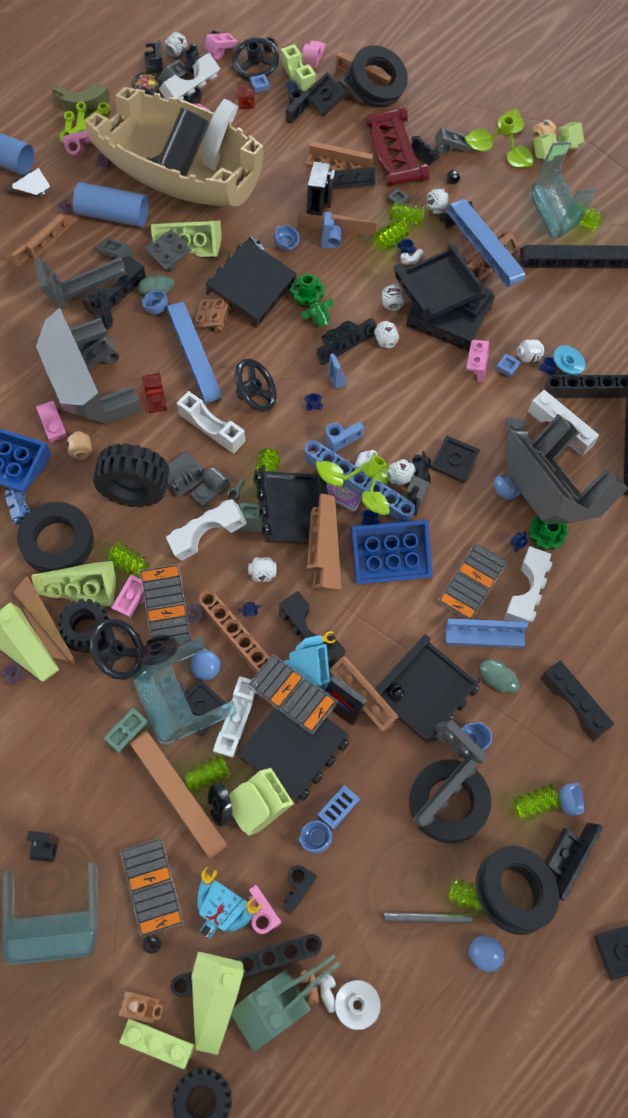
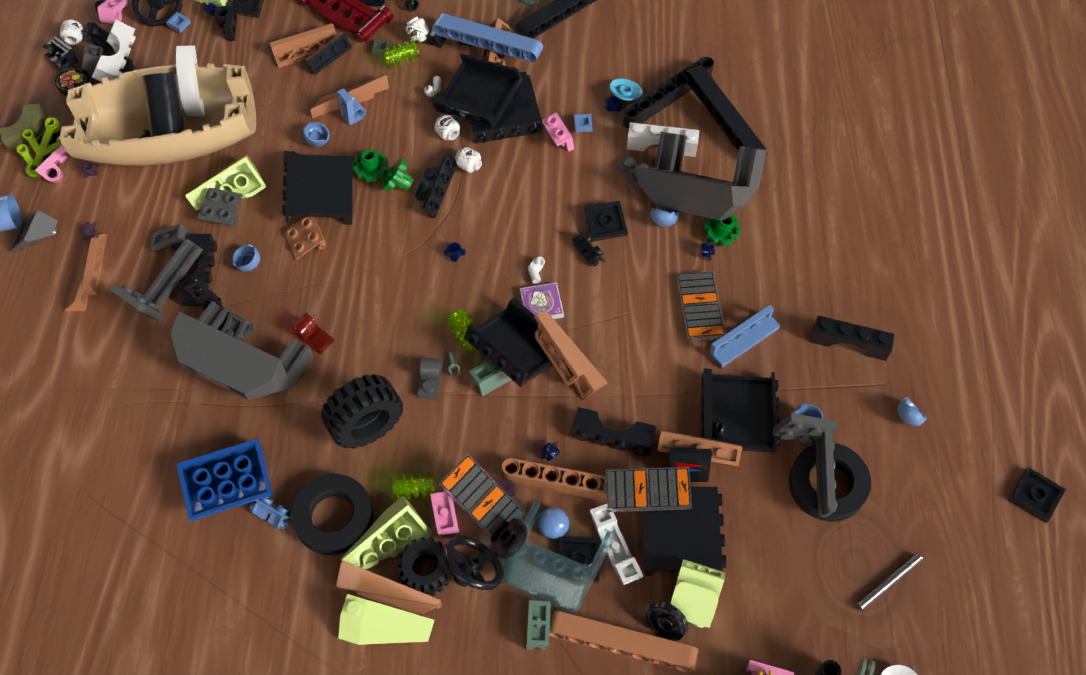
camera: 35 degrees left, 5 degrees down
clear purple plate [1,663,25,686] -> none
bright pink plate [36,401,67,443] -> none
light nougat head [67,431,92,460] -> none
medium blue piece [73,182,149,227] -> none
sand green arm [138,274,175,295] -> none
medium blue beam [166,301,222,404] -> none
white arch [166,499,247,561] -> none
dark grey hinge [167,451,206,497] -> none
white arch [177,391,245,454] -> none
clear neon green piece [184,754,231,794] -> none
black piece [235,358,277,413] -> none
clear red brick [237,83,255,109] -> none
white head [248,557,276,582] -> none
medium azure torso [283,631,336,692] -> none
black plate [283,865,317,915] -> none
medium blue hair [299,820,332,854] -> none
medium blue beam [304,441,415,521] -> none
black brick [306,162,336,216] -> none
lime plant [316,455,389,515] -> none
medium blue slope [317,785,360,831] -> none
medium blue plate [325,422,364,452] -> none
medium blue slope [329,354,347,389] -> none
blue slope [350,519,433,584] -> none
clear blue plate [360,509,380,525] -> none
clear neon green piece [373,217,410,250] -> none
white head [387,459,415,486] -> none
clear blue plate [397,239,416,254] -> none
dark grey hinge [407,475,430,516] -> none
clear neon green piece [448,876,487,918] -> none
medium blue hair [468,935,505,973] -> none
black tyre [476,845,559,935] -> none
sand green arm [479,659,520,693] -> none
white arch [504,546,552,624] -> none
clear neon green piece [512,784,559,822] -> none
white head [517,339,544,363] -> none
black bracket [545,823,603,901] -> none

